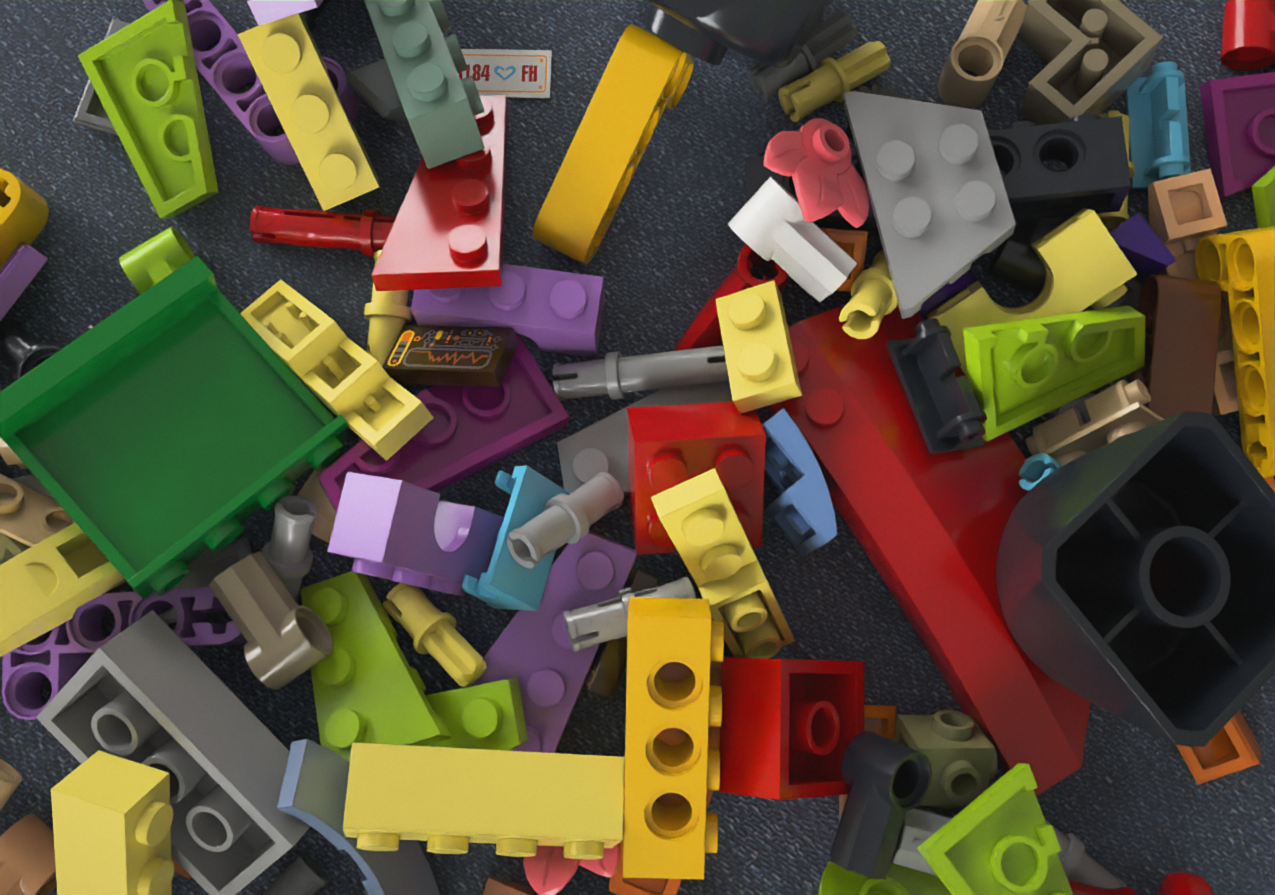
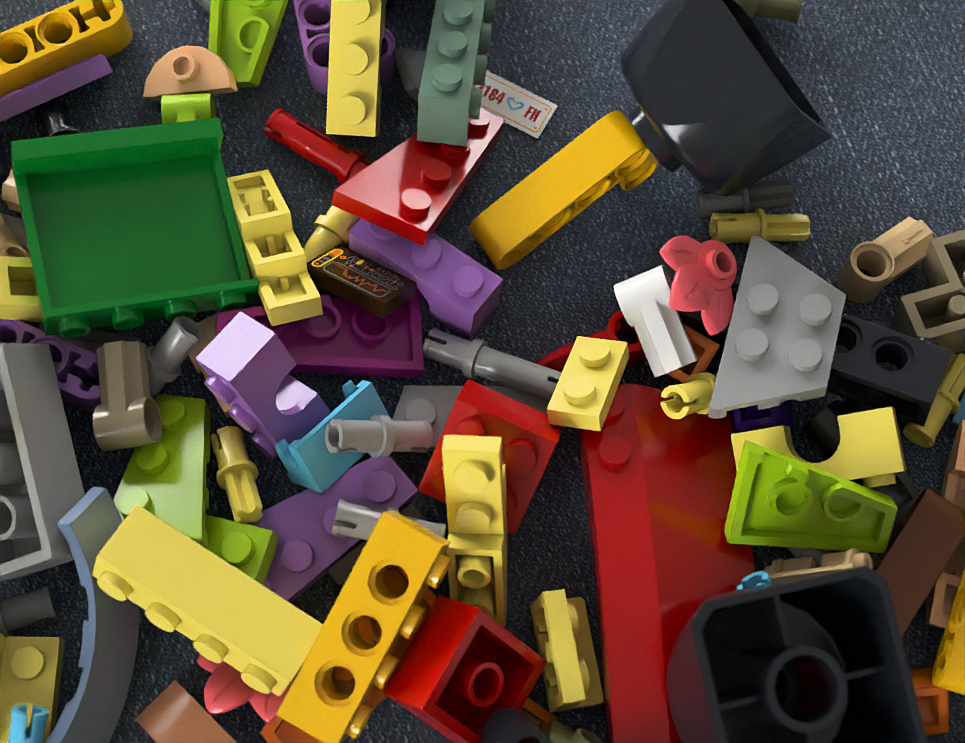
camera: 20 degrees right, 10 degrees down
medium blue slope [762,408,838,557] -> none
black hinge [885,318,987,454] -> none
dark purple slope [1109,213,1175,283] -> none
none -> light nougat plate [143,45,238,102]
none -> light yellow bracket [530,589,604,713]

